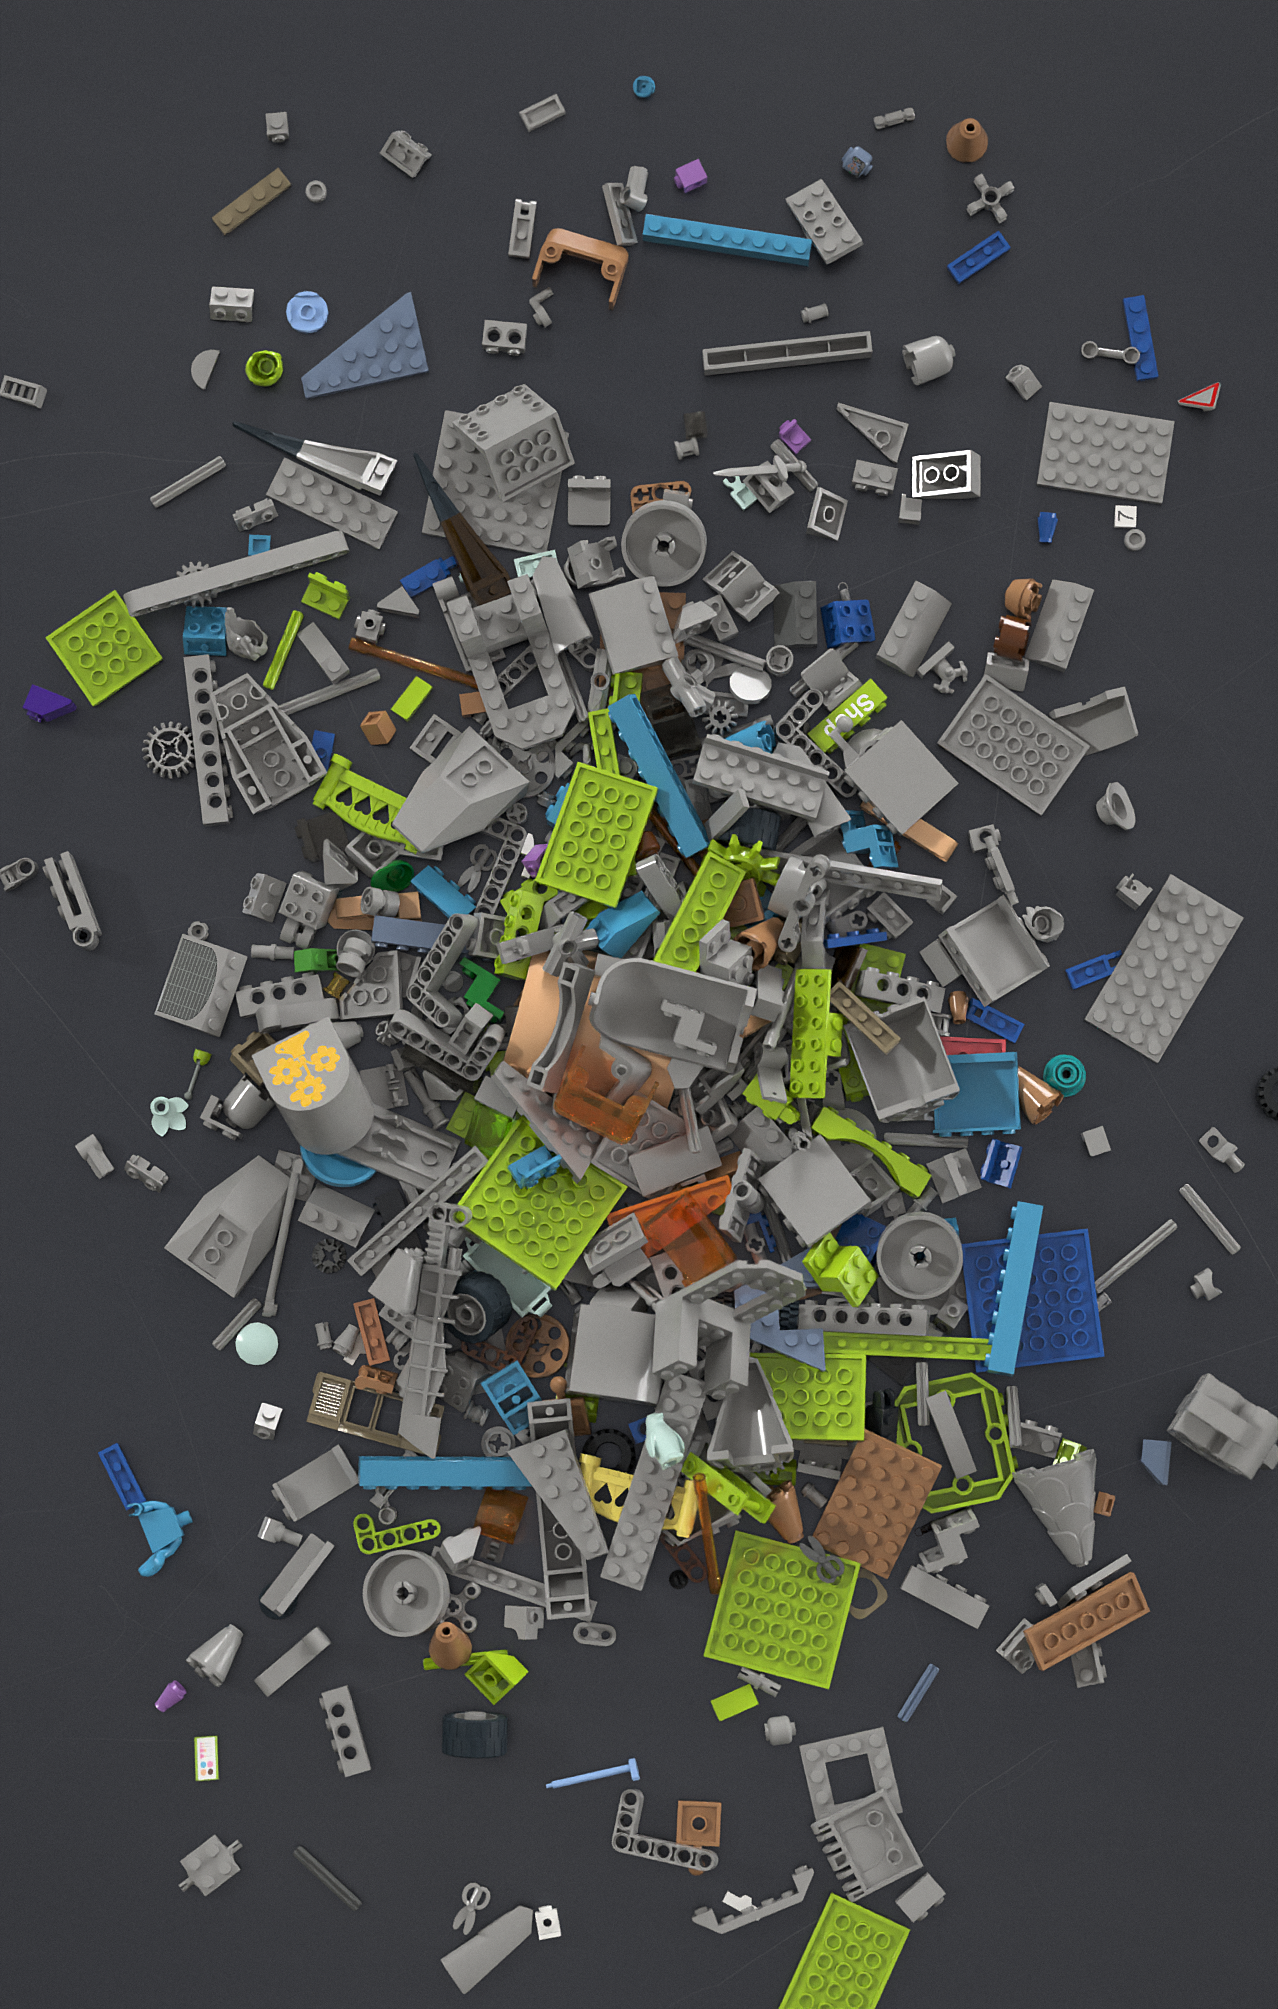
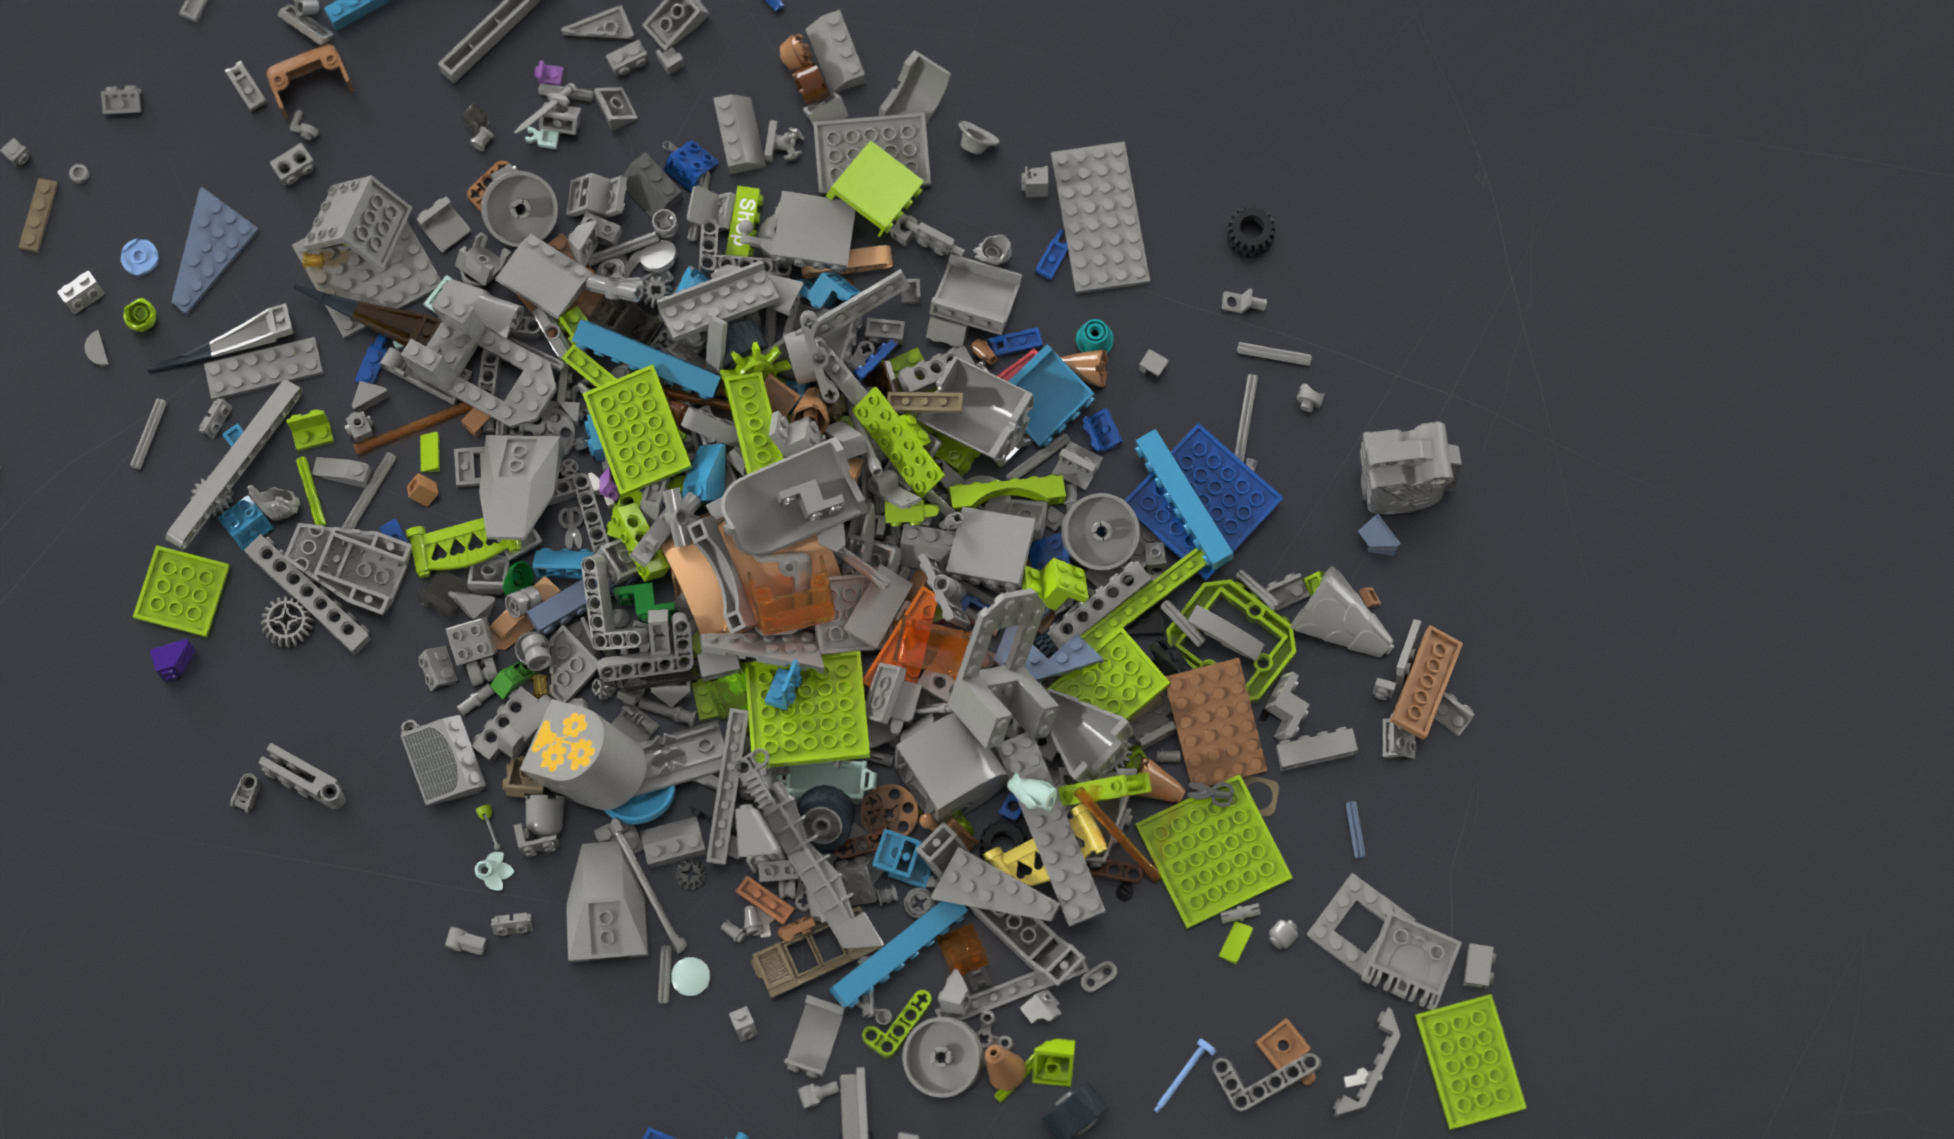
camera: 40 degrees left, 10 degrees down
none -> clear yellow bush [302,252,325,270]
none -> lime panel [826,140,924,237]

